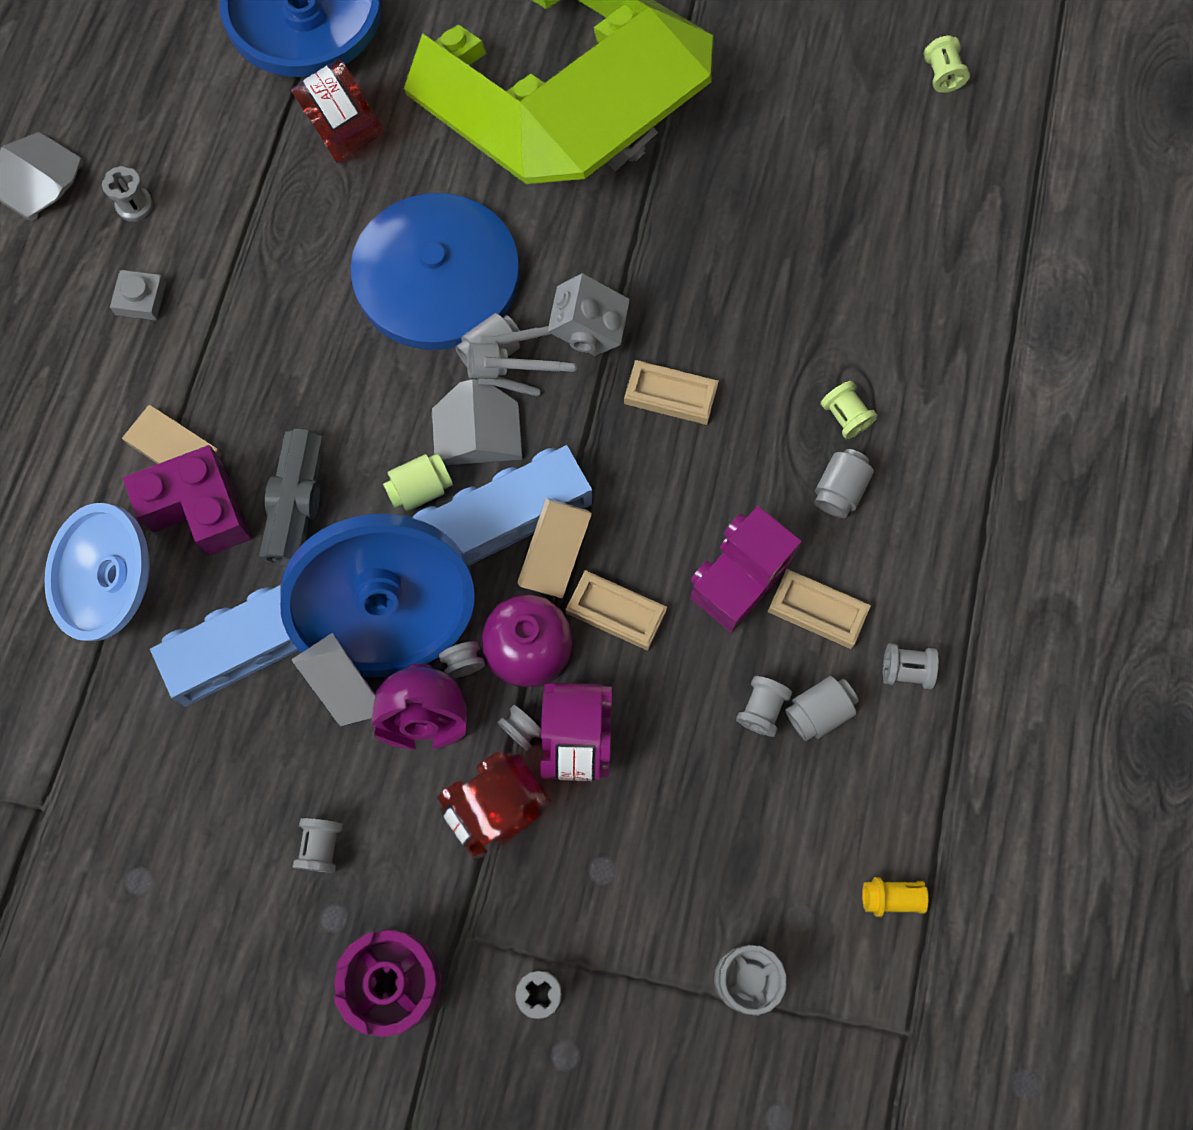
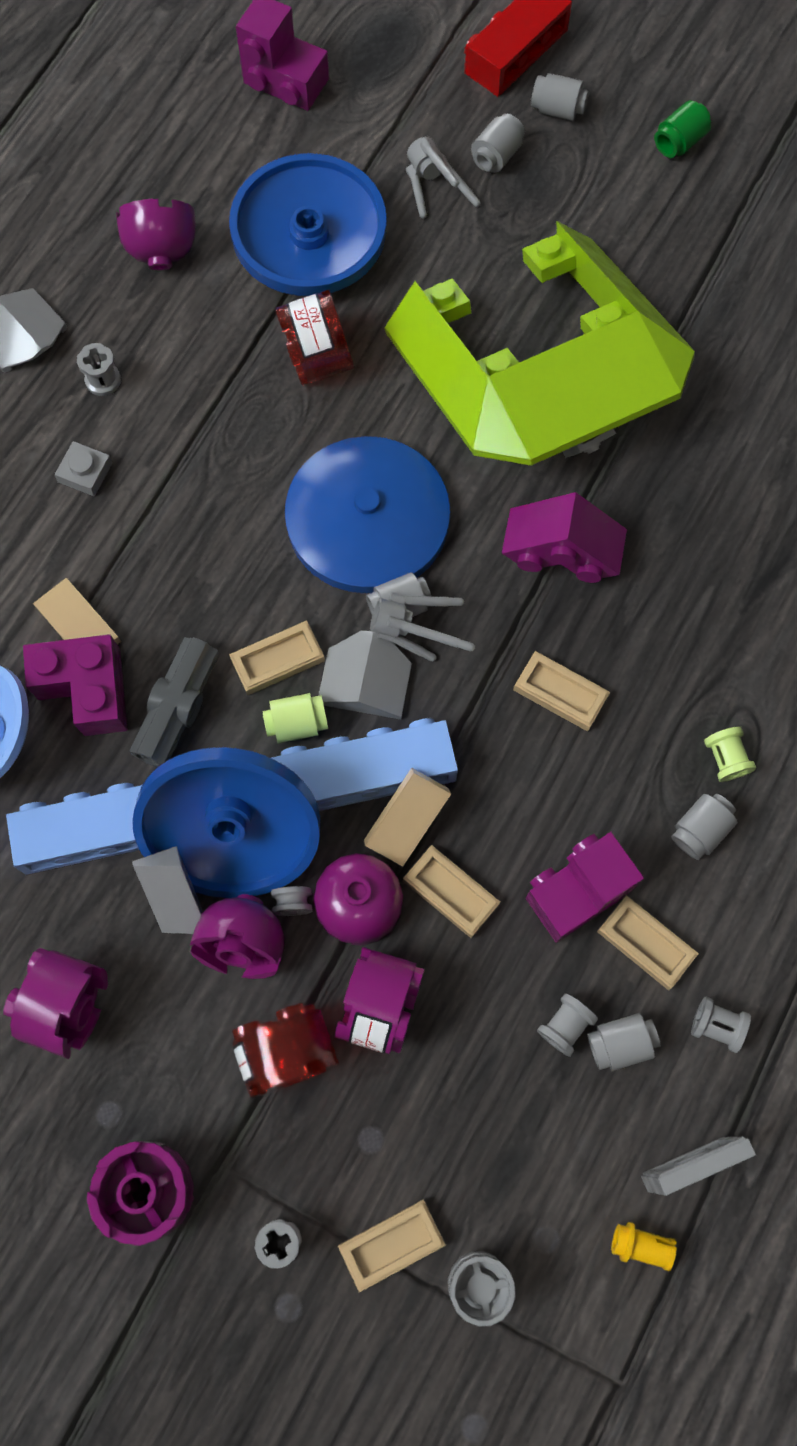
camera: 15 degrees right, 0 degrees up
light grey bush [293,818,343,873] -> none
light grey bush [497,705,541,751] -> none
light grey head [547,273,629,356] -> none
none -> magenta brick [3,948,108,1059]
none -> magenta cylinder [116,199,196,270]
none -> tan tile [229,620,325,695]
none -> tan tile [338,1200,445,1292]
none -> magenta brick [502,492,627,583]
none -> light grey tile [641,1137,756,1196]

